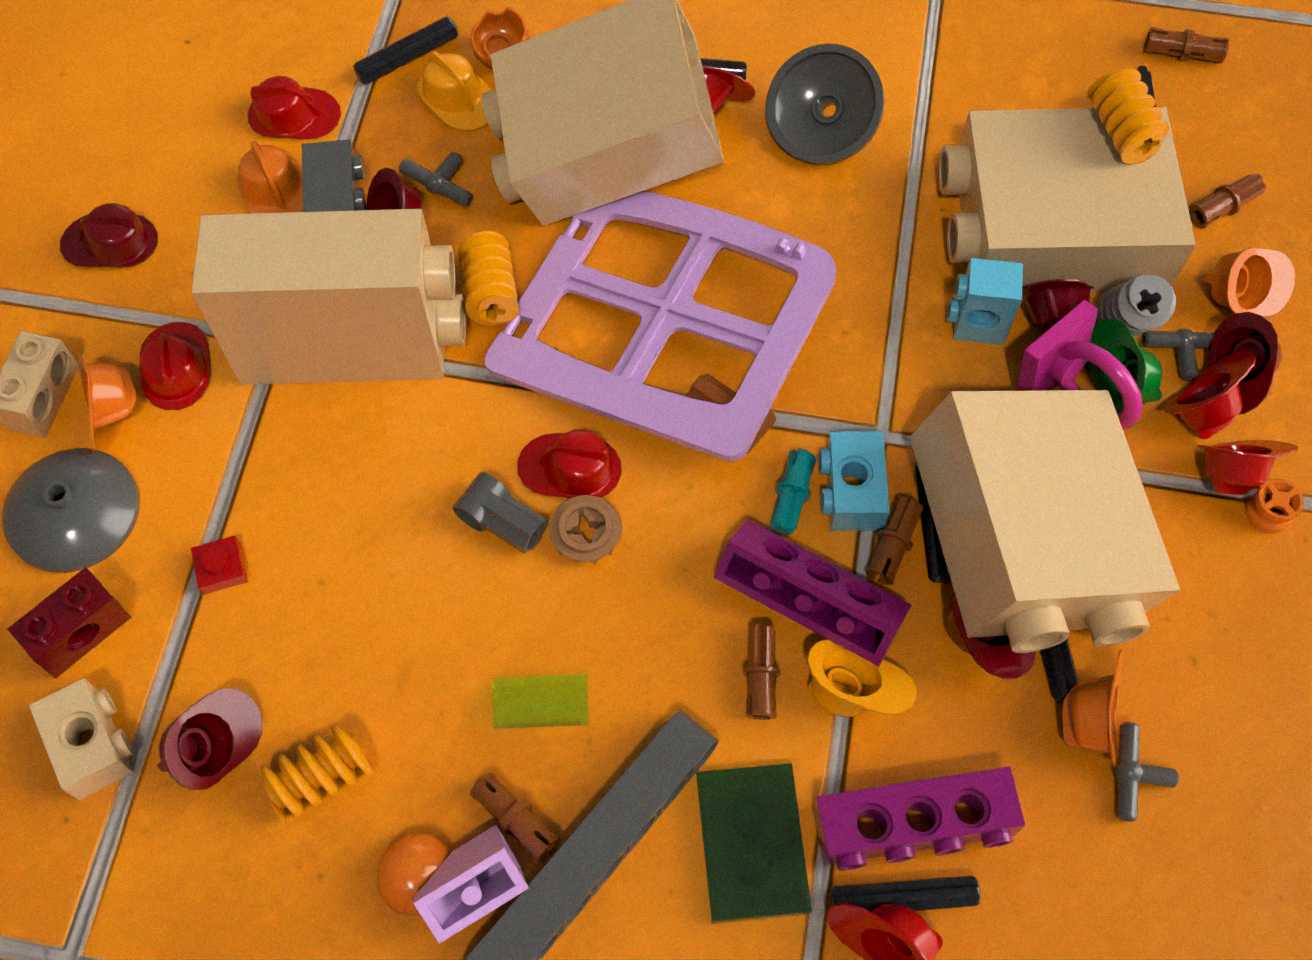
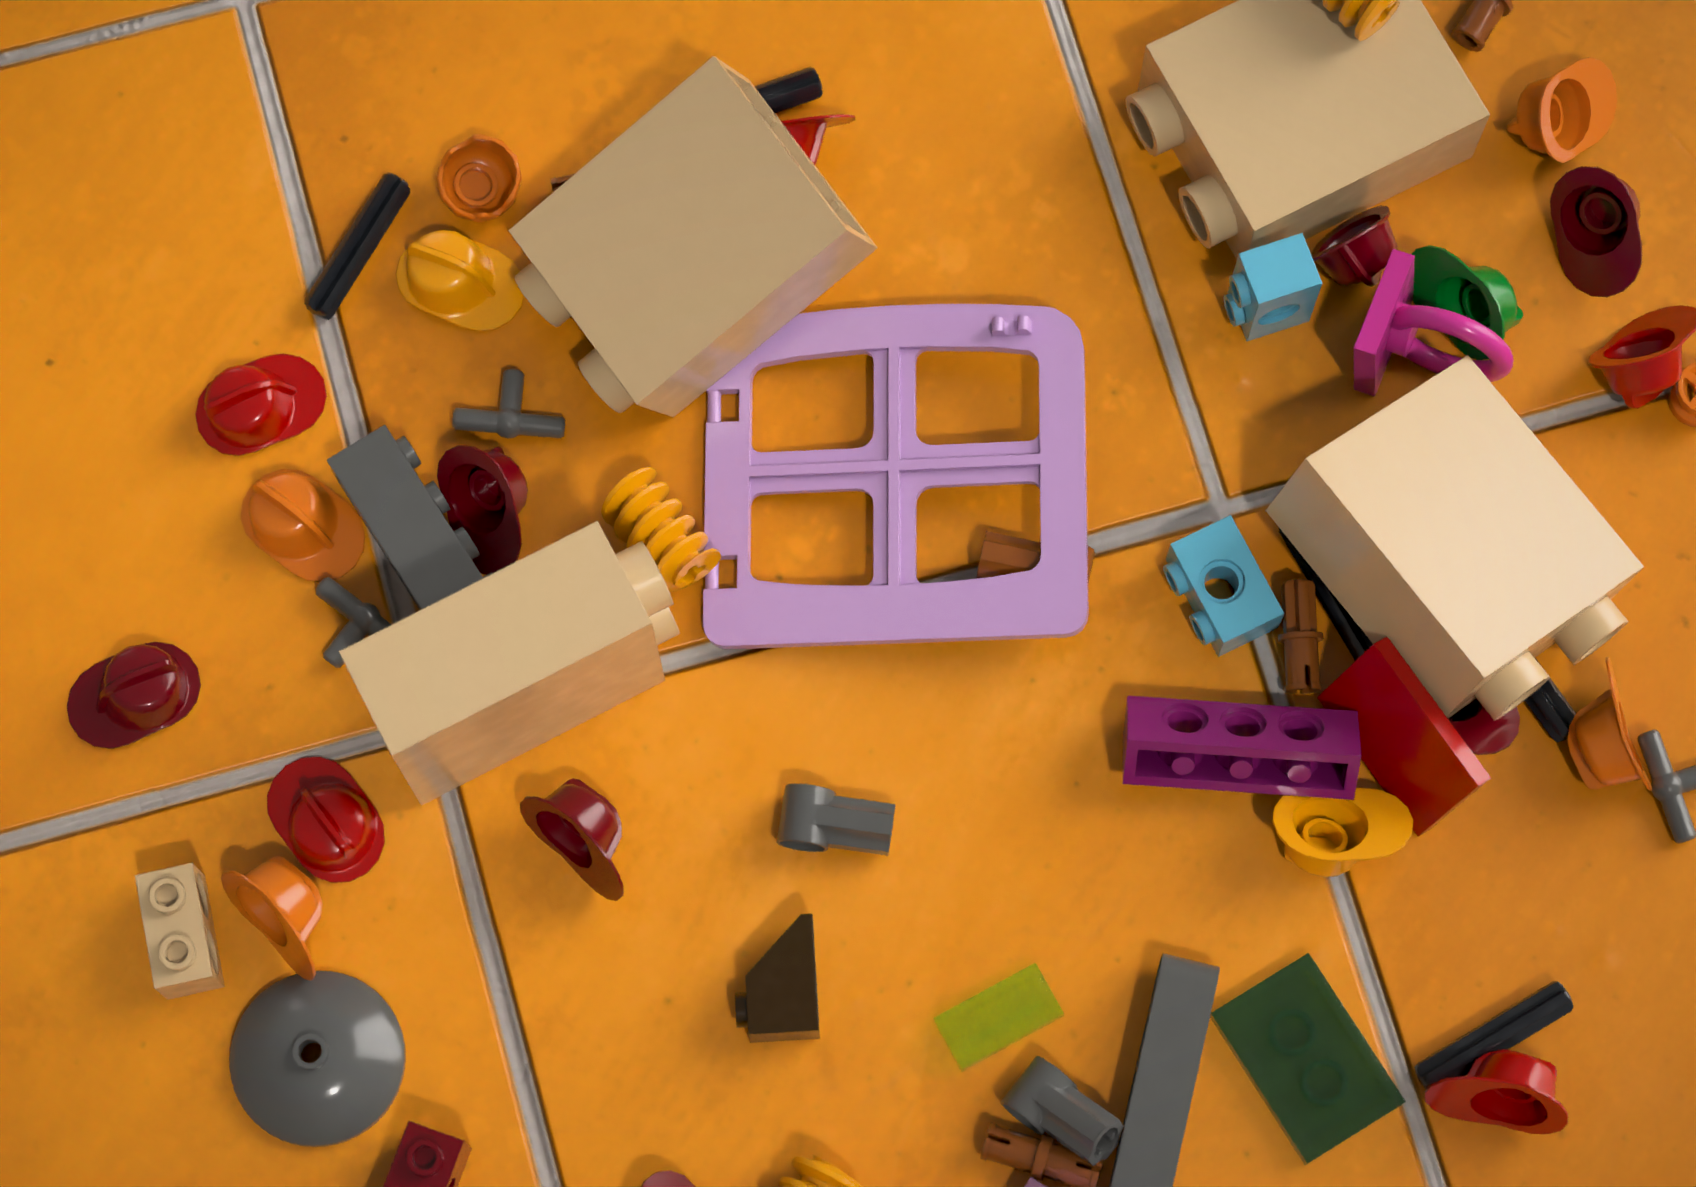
camera: 25 degrees left, 10 degrees up
red plate [191,536,248,595] -> none
red piece [517,430,622,498] -> none
medium nougat gear [550,495,622,564] -> none
dark orange axle [743,624,781,720] -> none
dark grey dish [766,44,885,165] -> none
teal axle [771,449,816,536] -> none
magenta brick [812,767,1026,871] -> none
light grey piece [1095,274,1176,336] -> none
dark grey piece [1141,328,1214,381] -> none
red piece [1164,351,1256,439] -> none
none -> dark red piece [520,778,624,901]
none -> dark brown slope [735,914,820,1043]
none -> dark grey piece [1000,1056,1124,1166]
none -> red tile [1317,637,1491,837]

